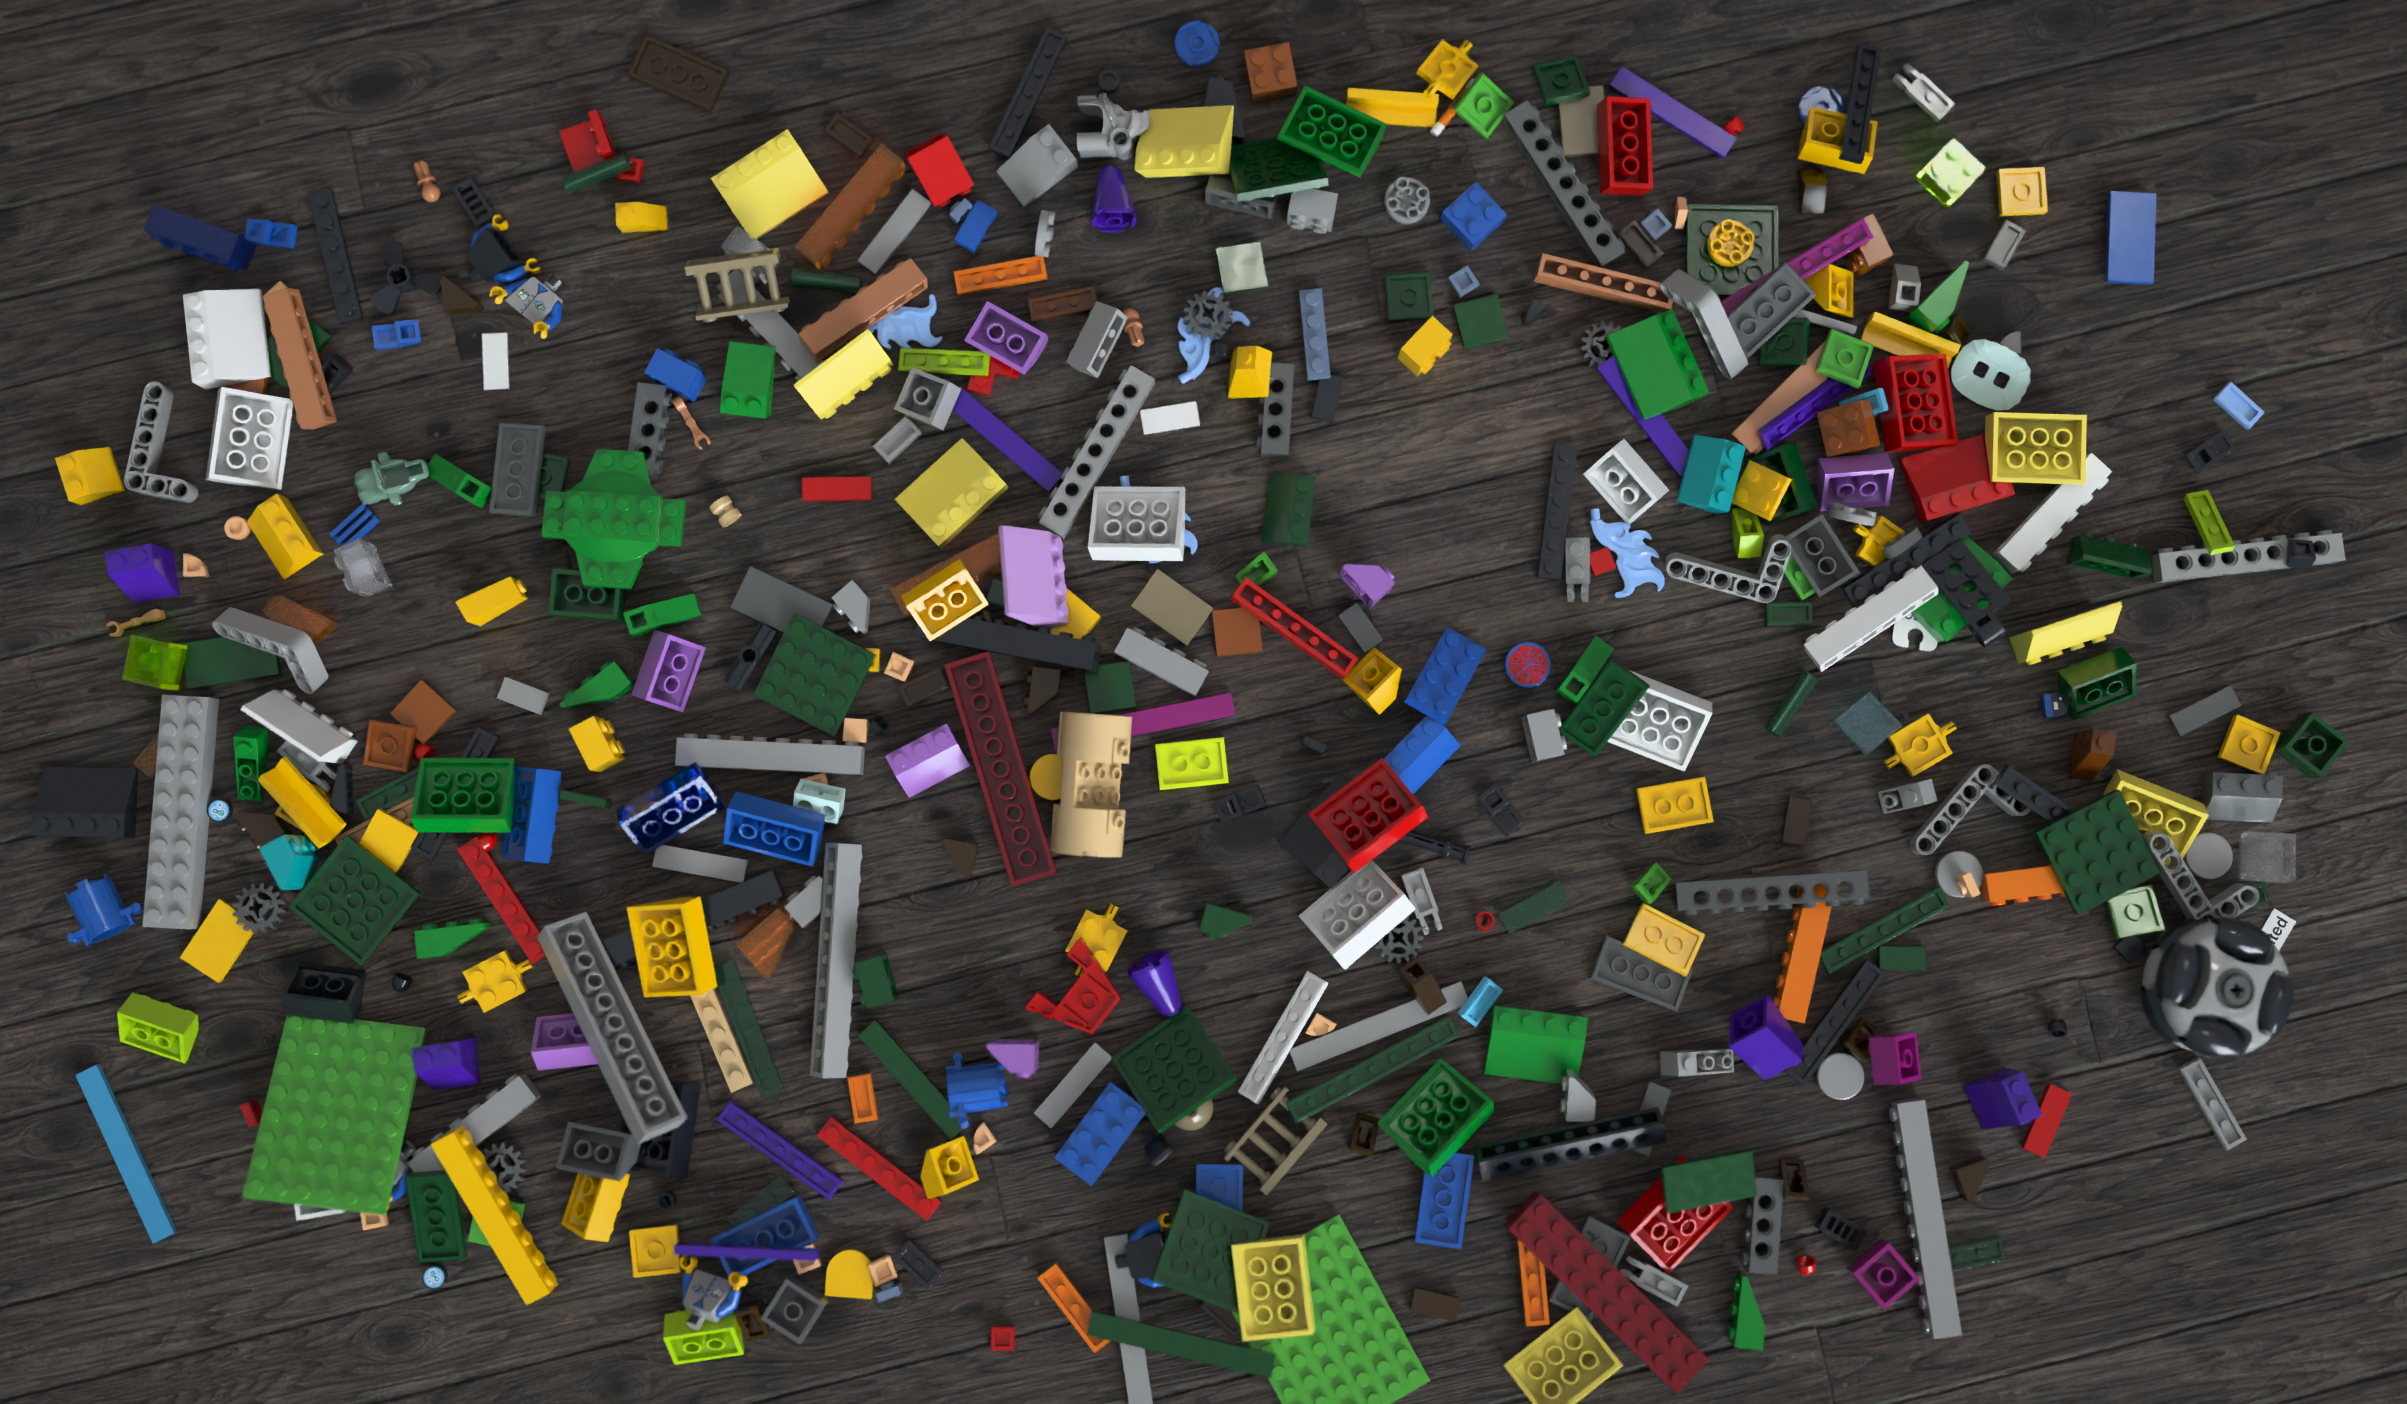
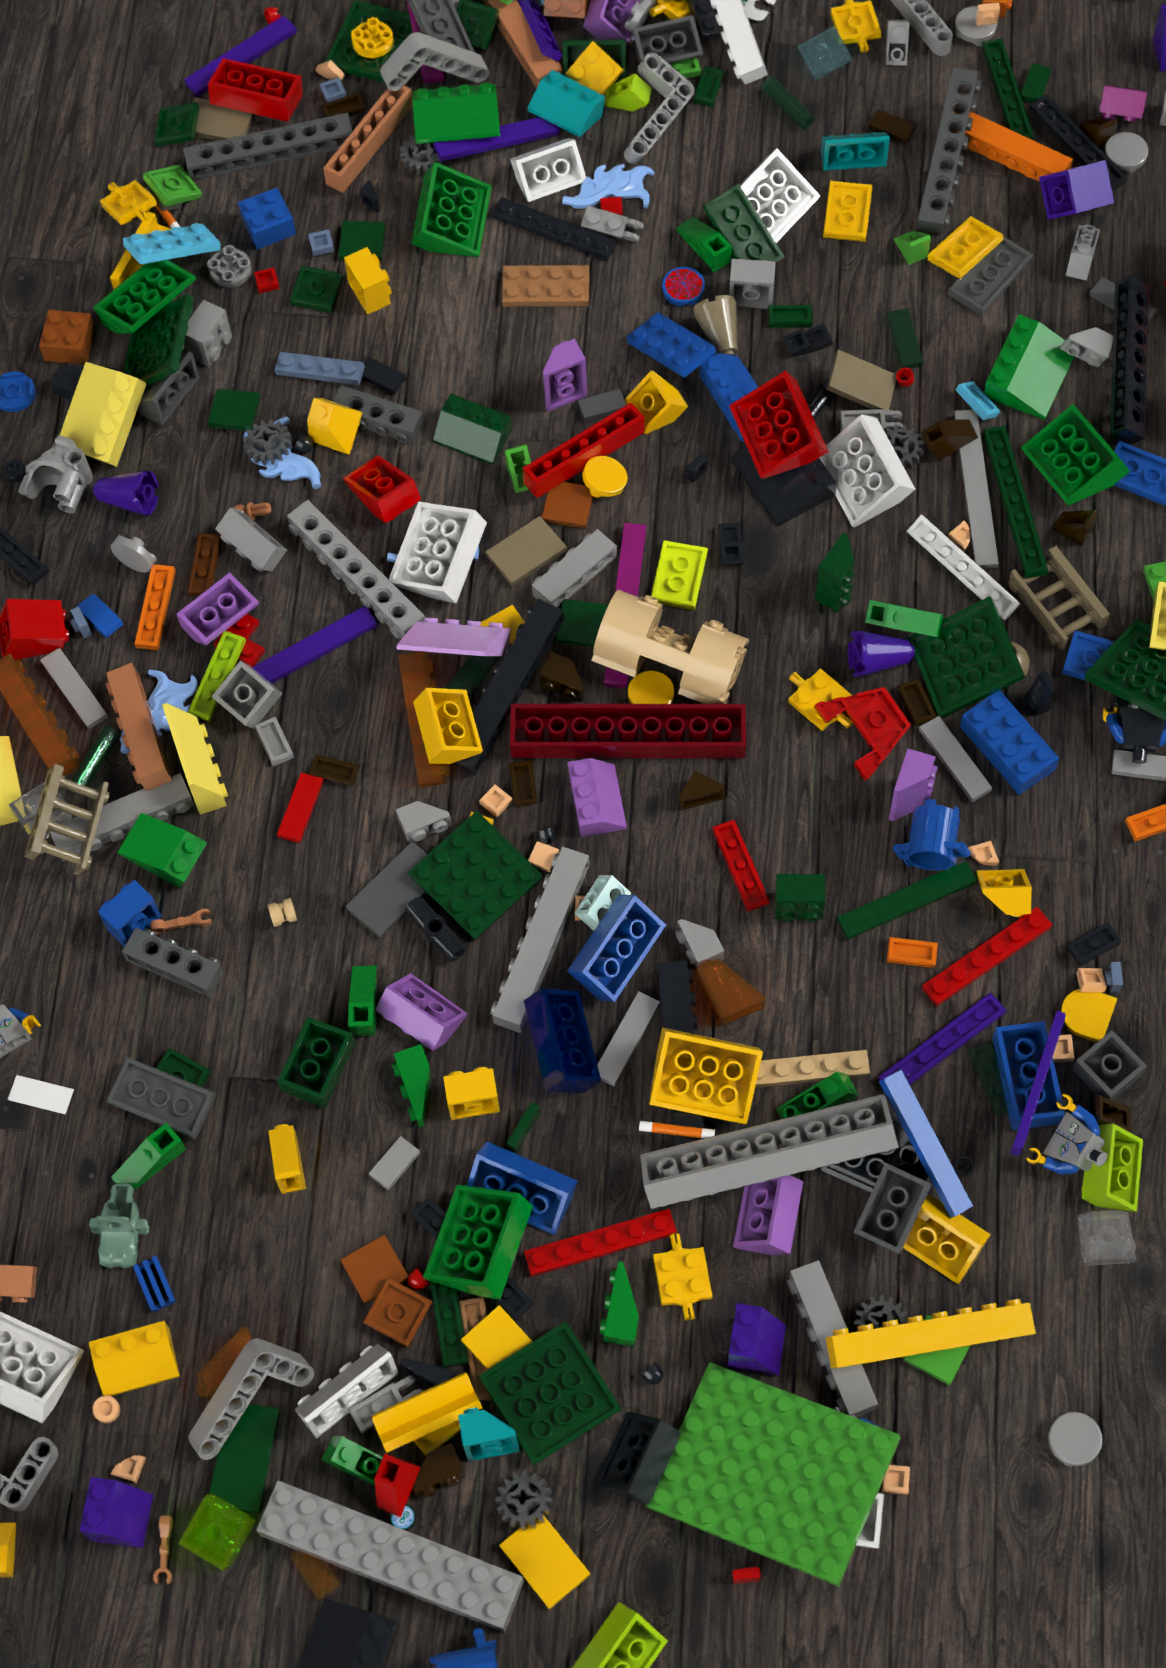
camera: 70 degrees left, 20 degrees down
clear brick [334,539,392,597] -> none
dark green tile [405,1170,467,1263] -> none
tile [422,1264,448,1289] -> none
red hinge [477,832,497,851] -> none
green plate [541,449,686,589] -> none
yellow plate [629,1224,682,1278] -> none
clear green tile [714,959,784,1098] -> none
light grey brick [810,843,862,1078] -> none
light yellow slope [895,438,1008,550] -> none
light grey slope [996,124,1078,207] -> none
white sticker [1140,401,1200,435] -> none
none -> medium azure plate [123,223,220,264]
none -> red tile [253,267,280,294]
none -> dark brown tile [309,754,360,786]
none -> red slope [343,455,421,523]
none -> red slope [375,1454,421,1518]
none -> green slope [411,161,492,257]
none -> medium nougat plate [502,265,589,307]
none -> yellow tile [582,456,627,498]
none -> orange bar [639,1121,715,1139]
none -> dark tan cone [693,295,738,356]
none -> red tile [712,820,770,912]
none -> dark green tile [768,305,812,328]
none -> green slope [776,1071,859,1119]
none -> teal slope [821,132,890,171]
none -> dark tan tile [826,349,896,411]
none -> green slope [865,600,943,637]
none -> tile [879,1070,973,1218]
none -> dark brown tile [897,678,937,725]
none -> light grey tile [1048,1412,1102,1467]
none -> clear slope [1077,1210,1136,1266]

